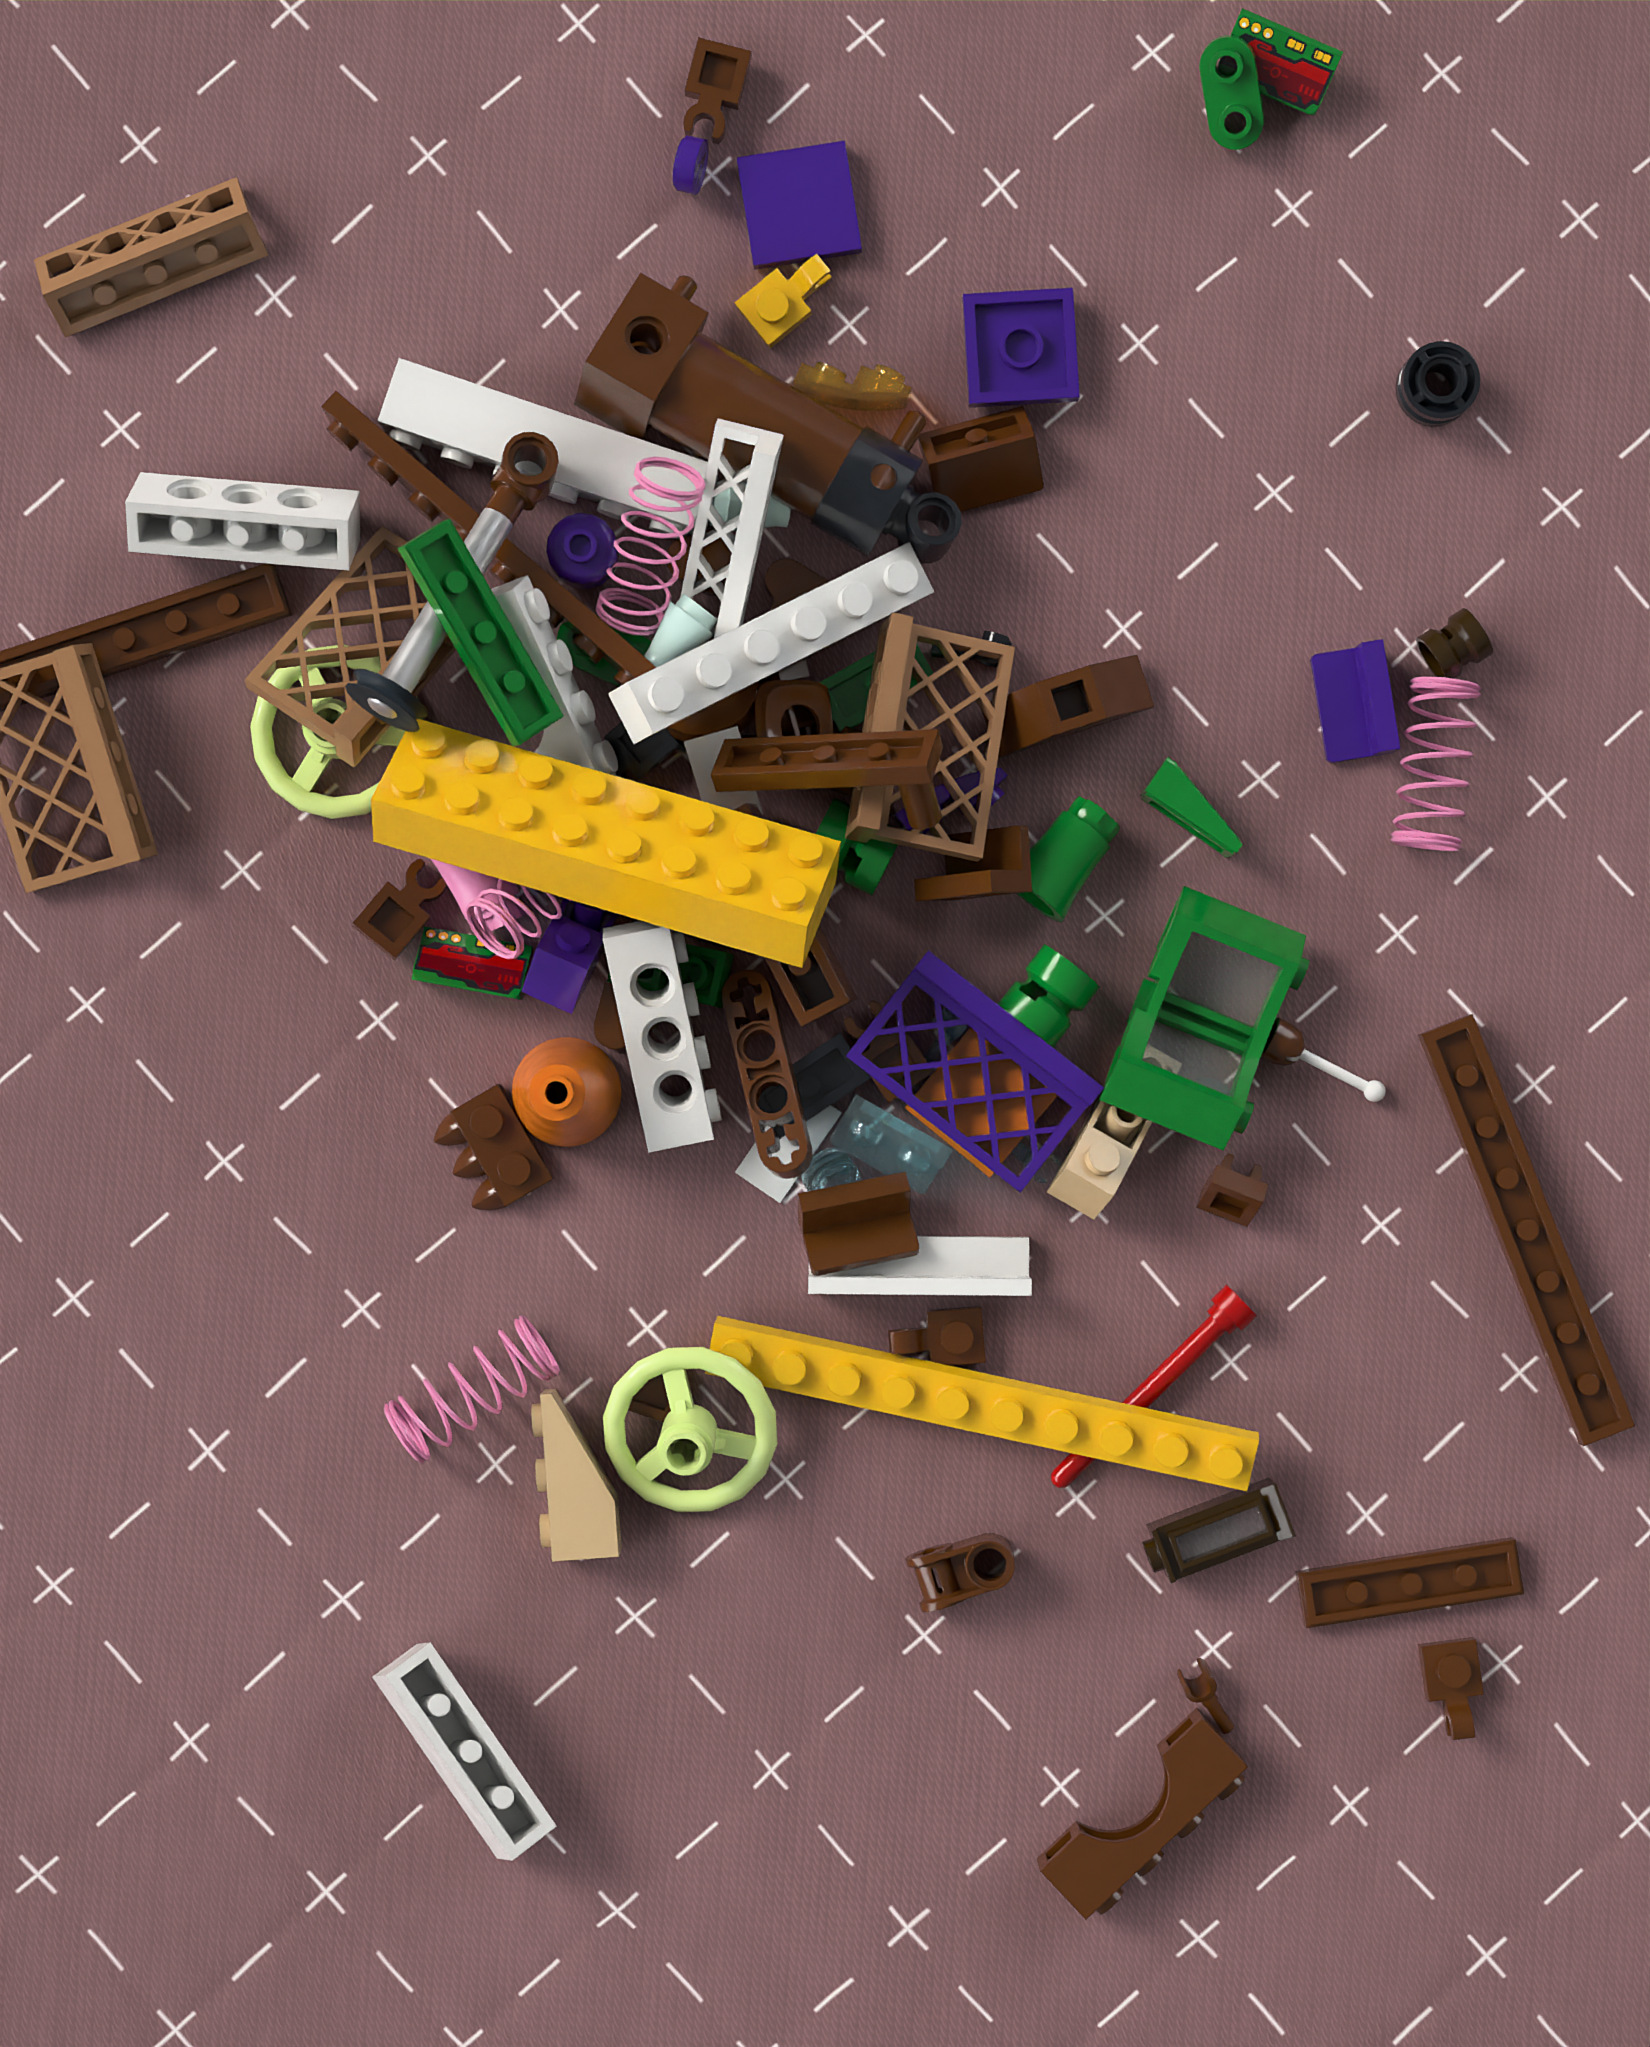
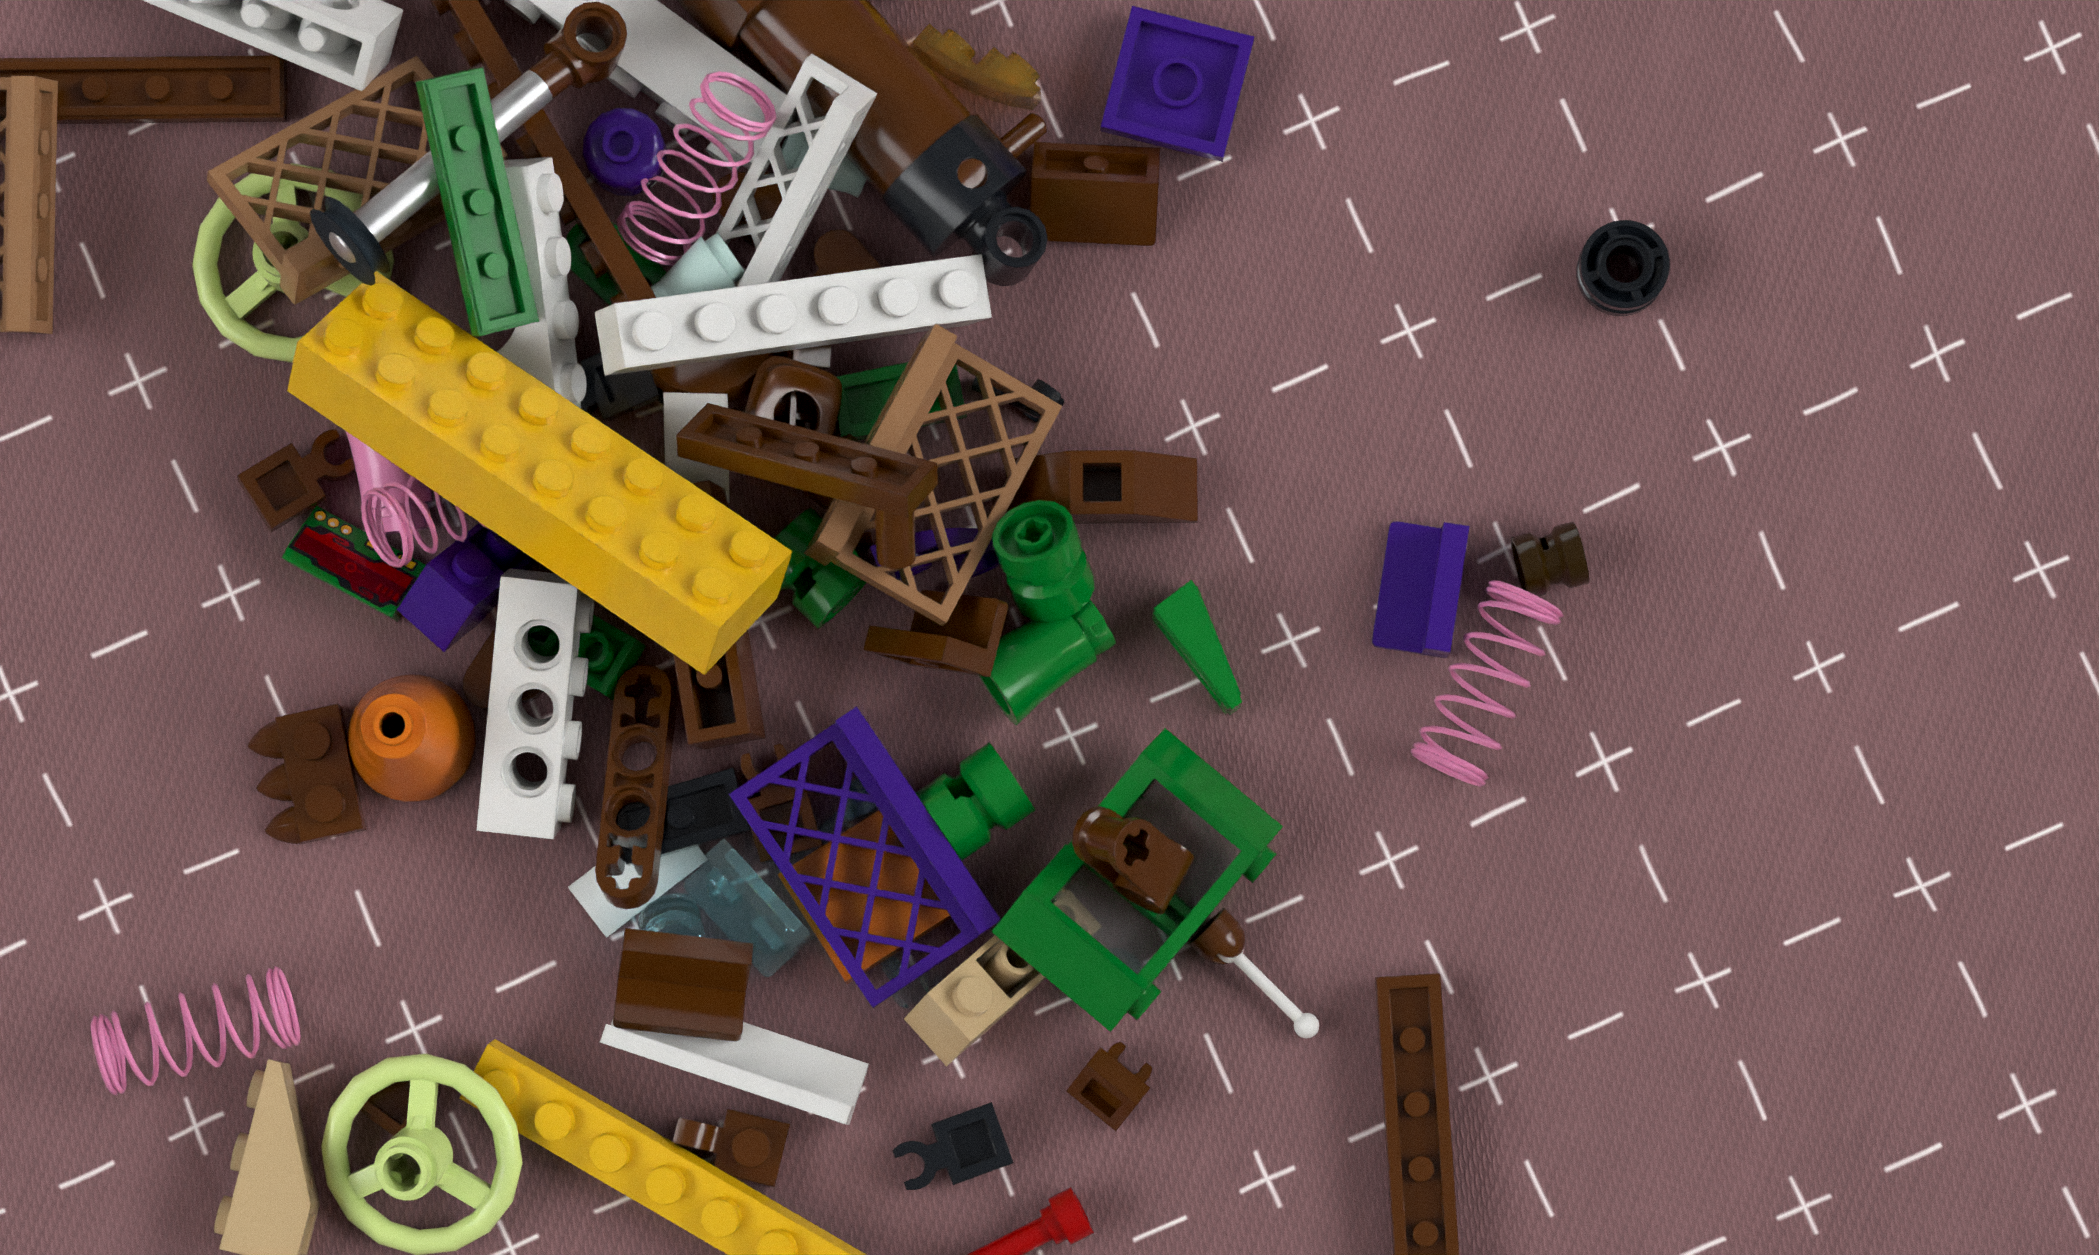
camera: 25 degrees right, 5 degrees down
none -> black plate [893,1102,1014,1190]
none -> green wheel [992,500,1095,622]
none -> reddish brown piece [1072,806,1194,915]

